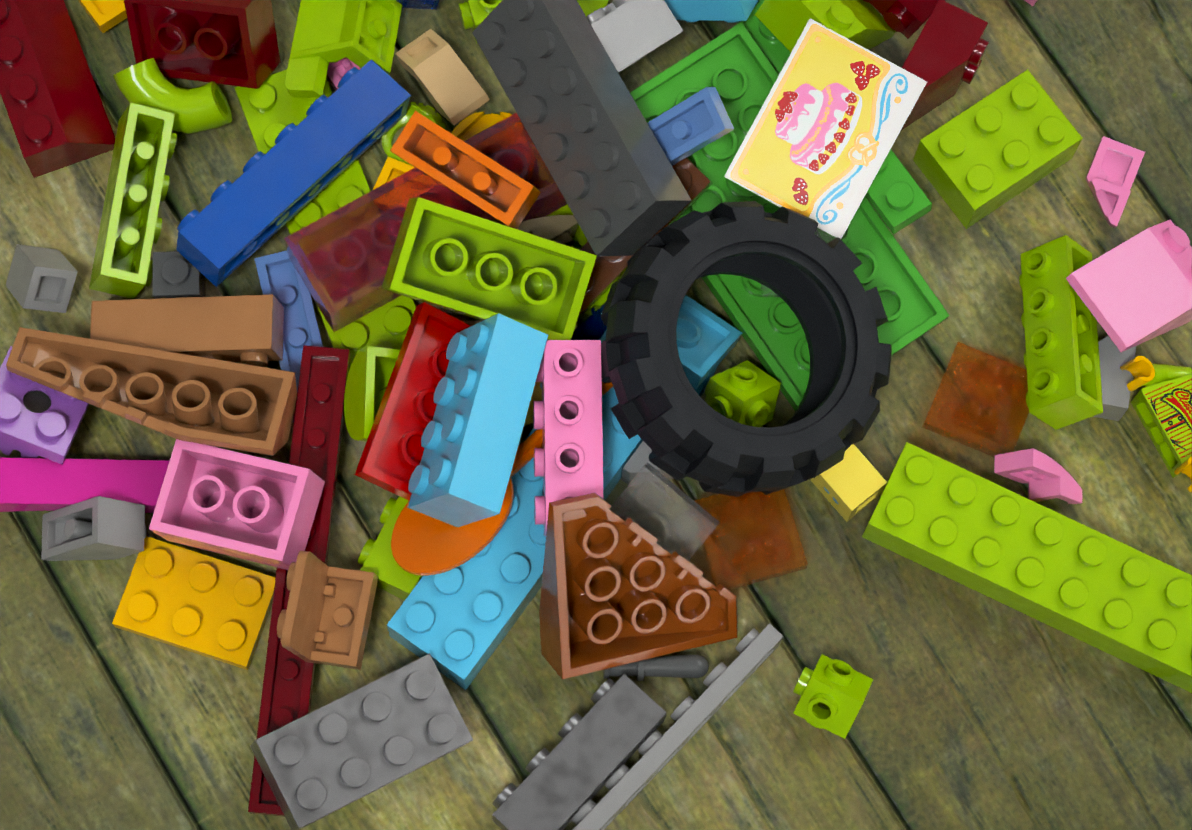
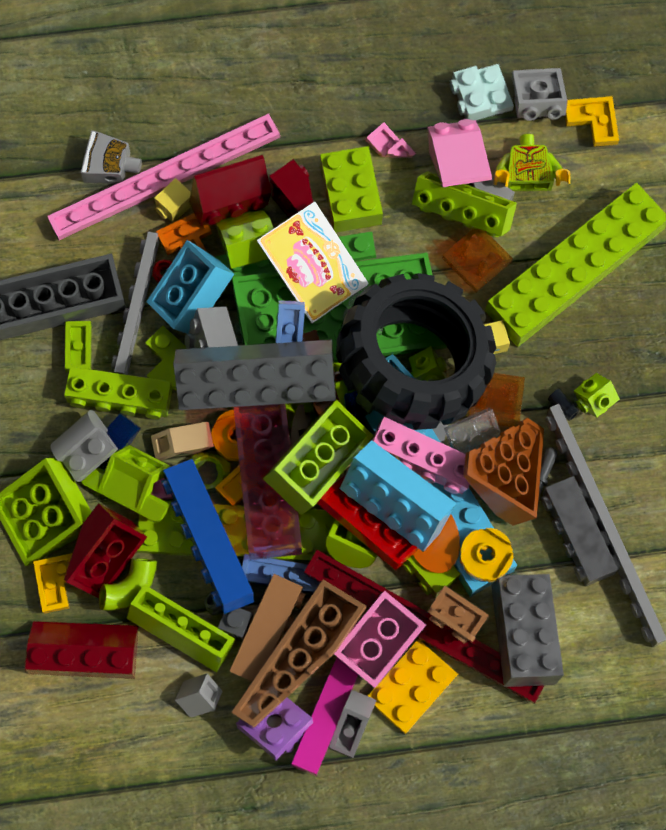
camera: 65 degrees left, 0 degrees up
orange brick [390,111,541,229] -> none
bright pink slope [994,448,1082,504] -> none
none -> yellow plate [460,528,513,582]
none -> black pin [548,389,580,421]

